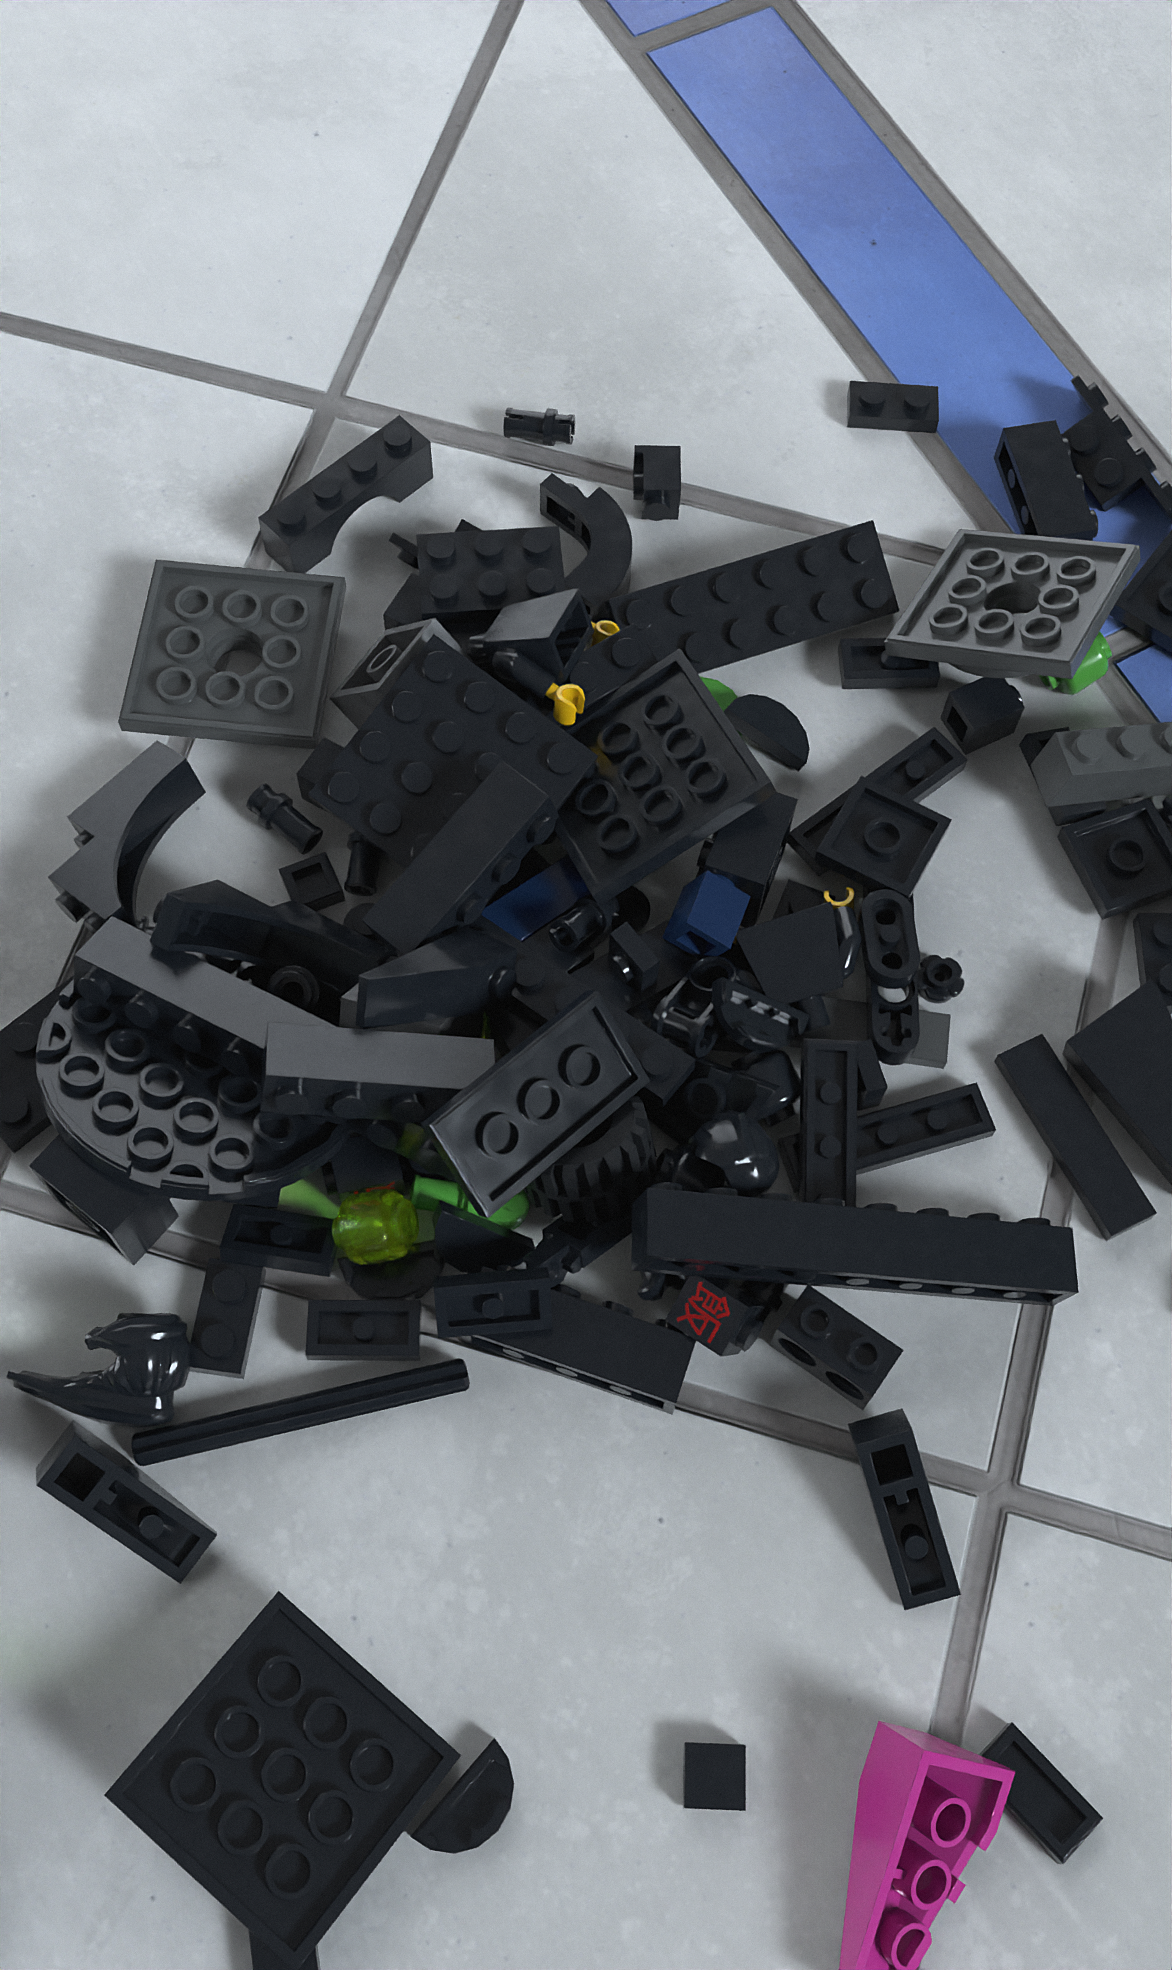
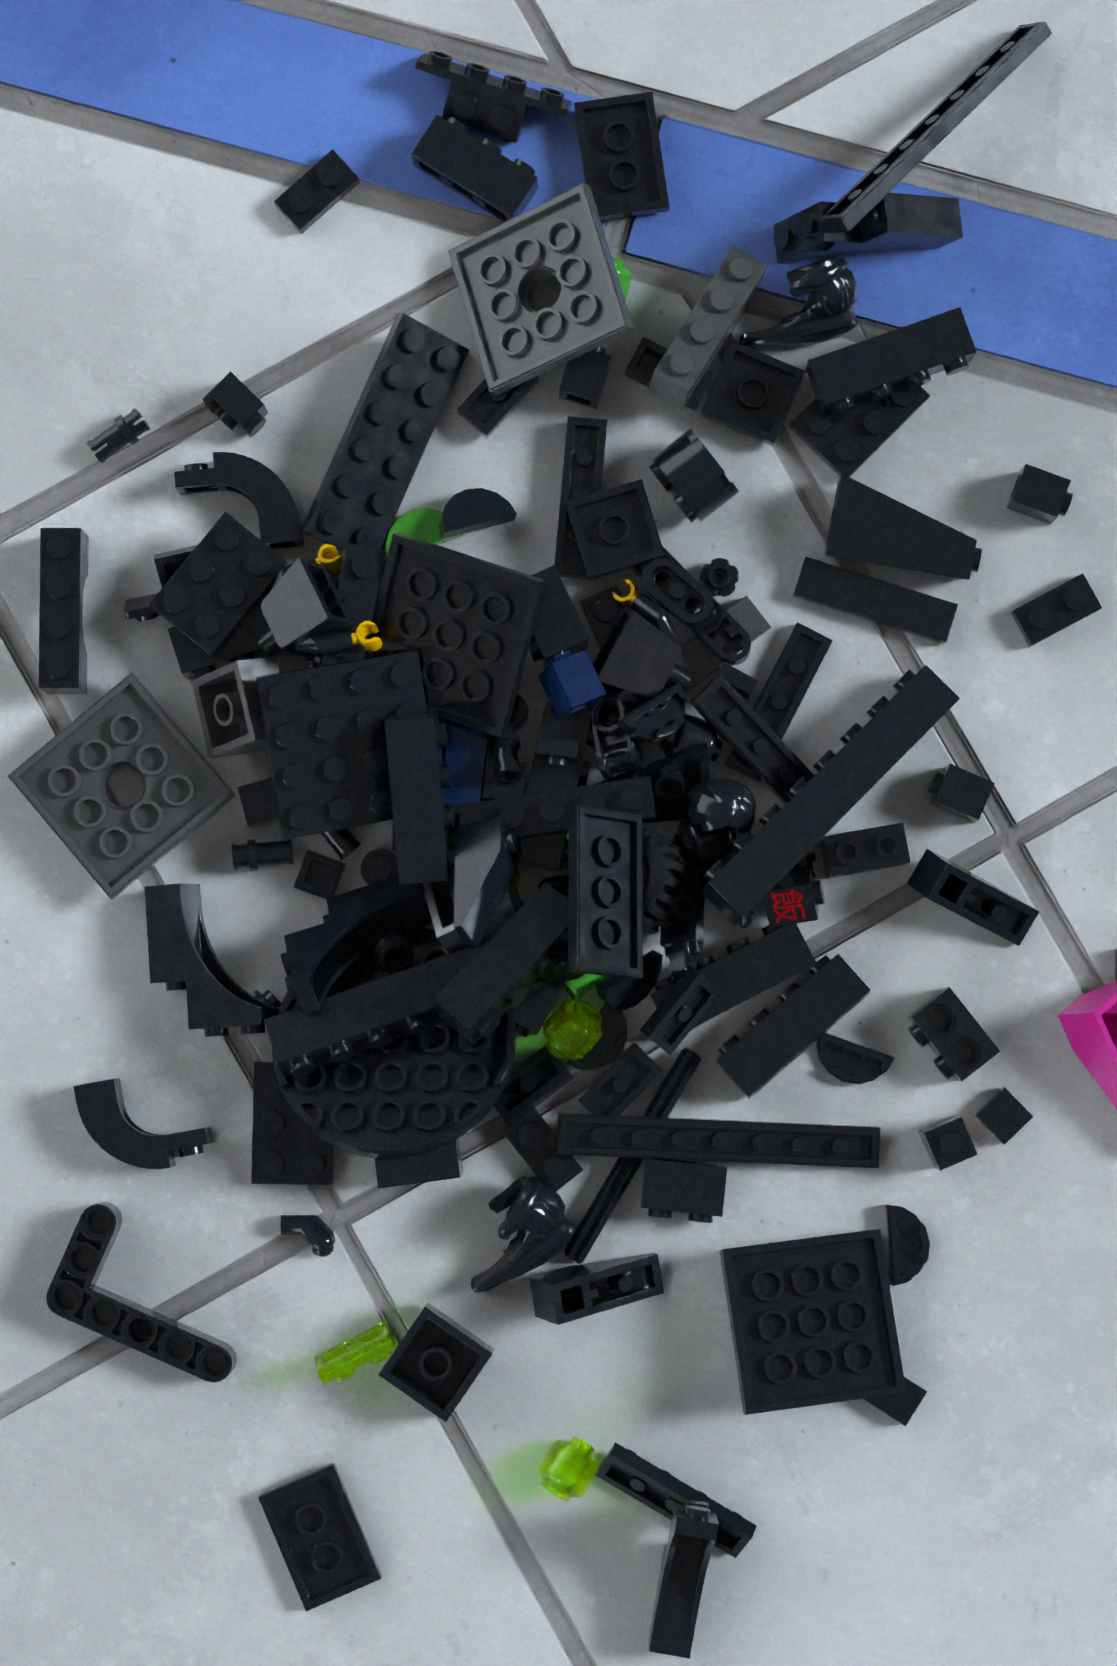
camera: 40 degrees left, 20 degrees up
none -> black tile [555,1112,880,1168]
none -> black brick [640,1158,727,1223]
none -> black brick [649,429,739,523]
none -> black brick [716,954,871,1099]
none -> black tile [816,1033,895,1084]
none -> black brick [907,987,1000,1081]
none -> black brick [918,1116,978,1171]
none -> black brick [927,764,995,823]

